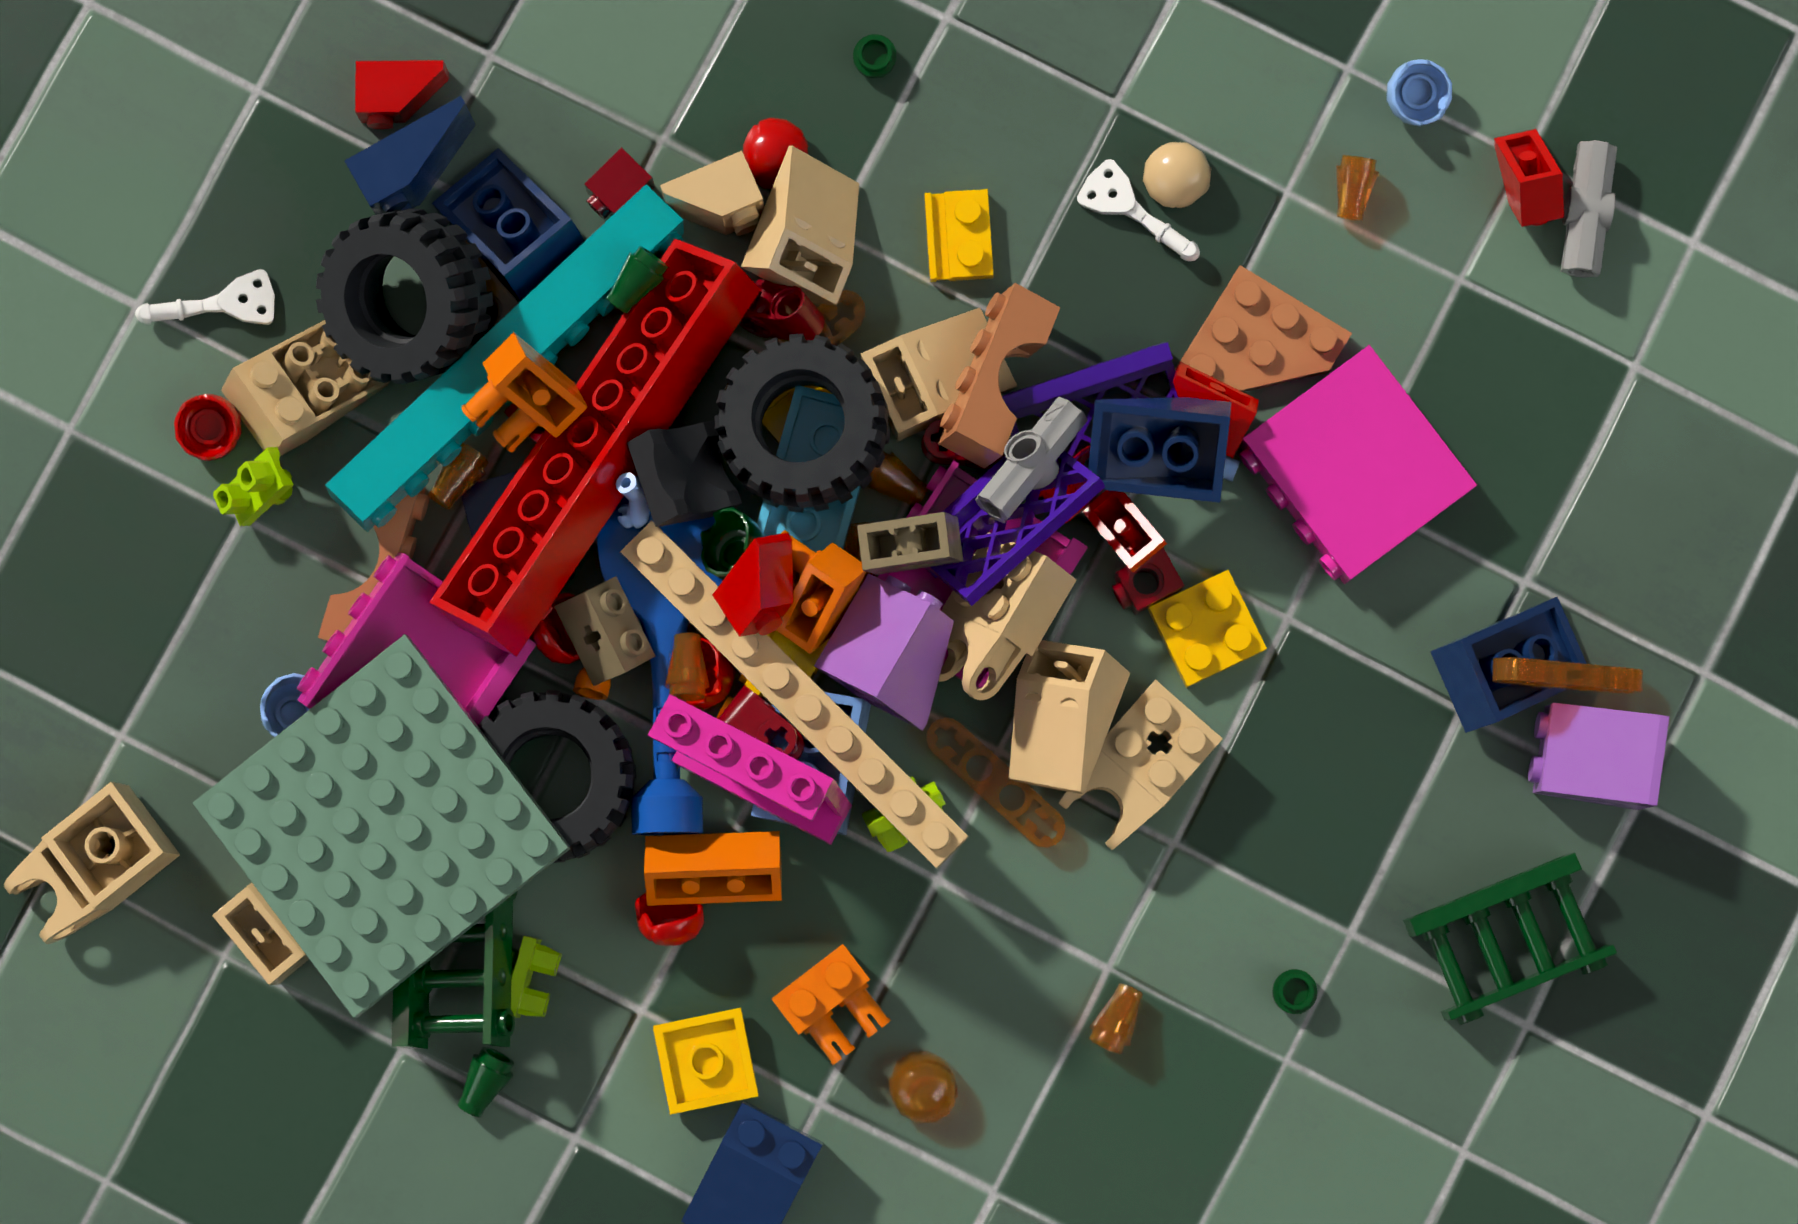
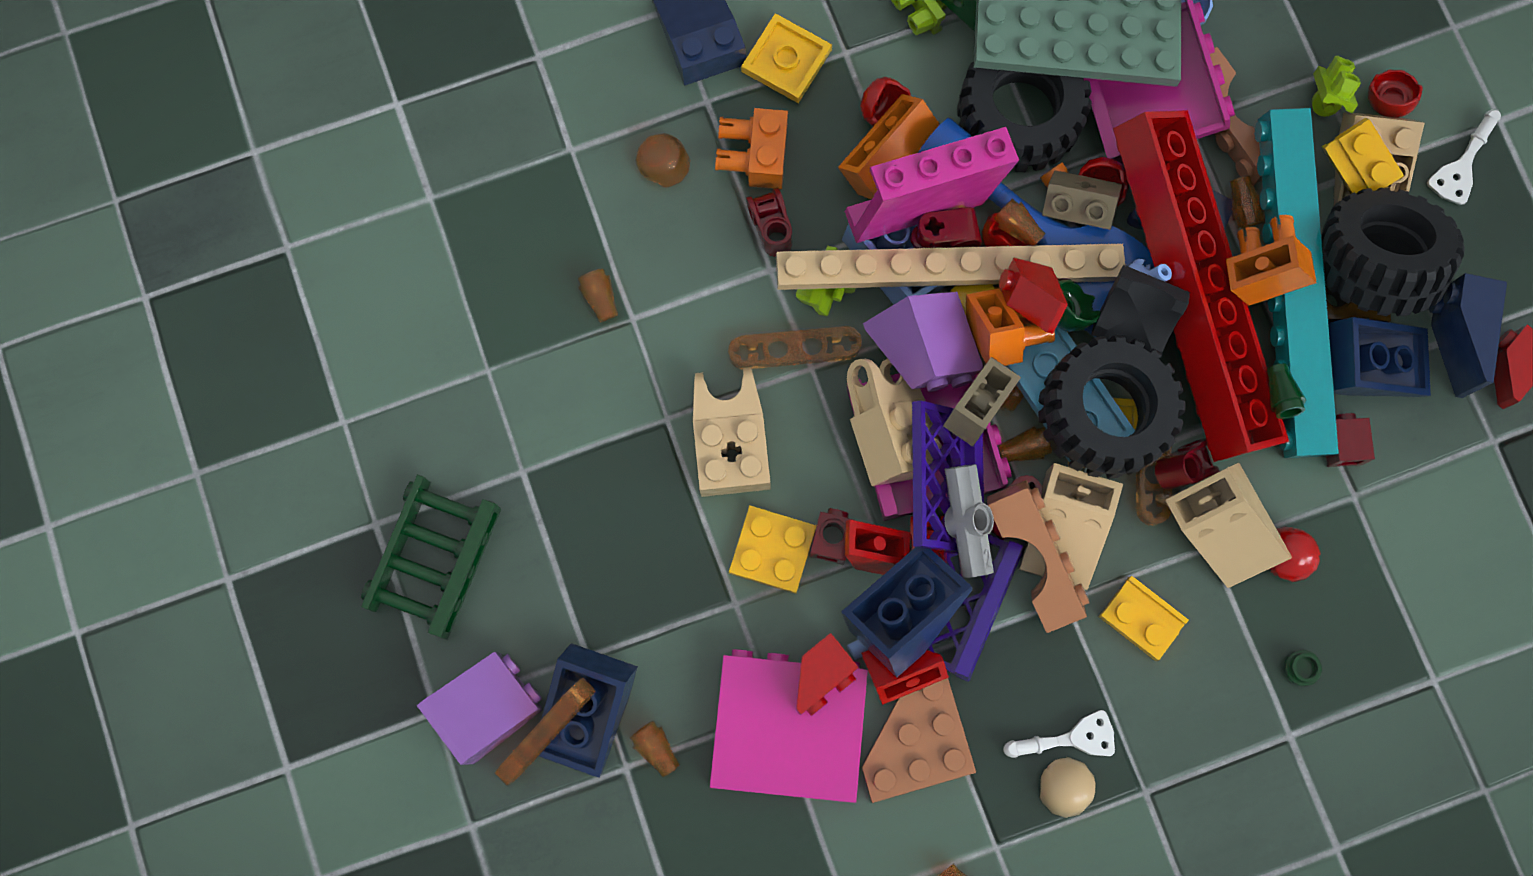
camera: 135 degrees right, 5 degrees down
tan slope [660,151,764,236] -> none
tan slope [1009,640,1130,795] -> none
dark green plate [1272,969,1318,1014] -> none
none -> clear orange cone [630,721,680,777]
none -> dark red piece [745,187,792,257]
none -> red slope [796,633,859,716]
none -> yellow plate [1321,118,1404,194]

